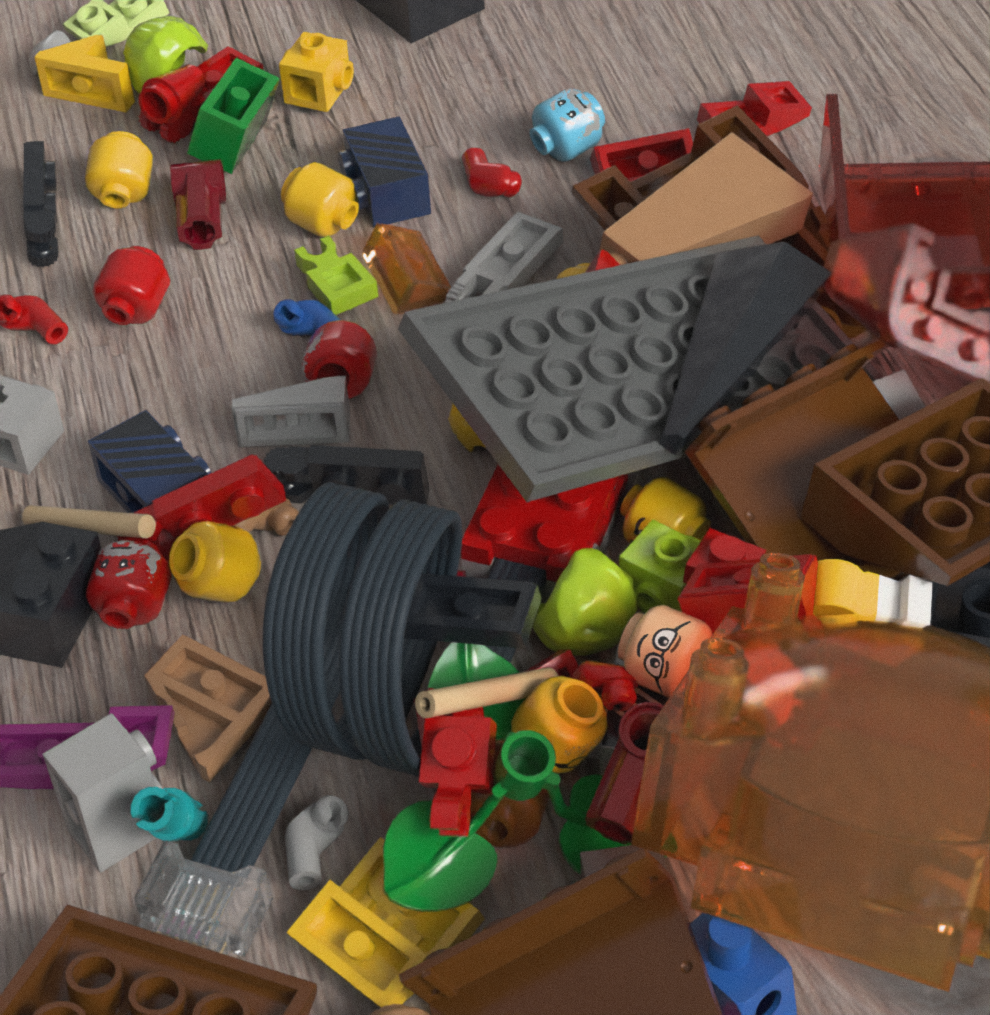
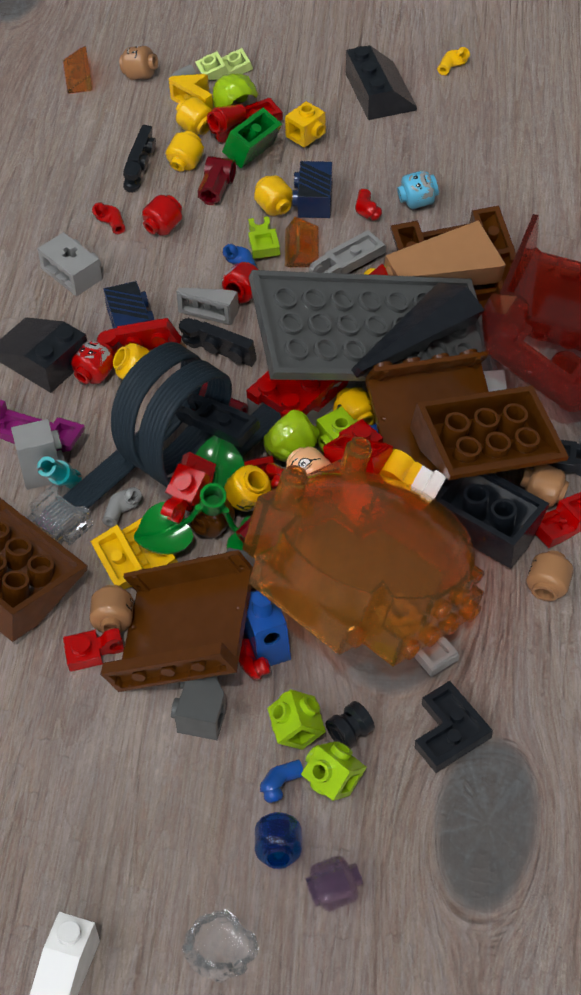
camera: 20 degrees right, 5 degrees up
tan bar [22,505,156,538] -> none
medium nougat wing [144,634,272,783] -> none
tan piece [415,668,558,718] -> none
red slope [590,128,693,182] -> none
red slope [696,81,812,136] -> none
none -> yellow head [176,97,212,135]

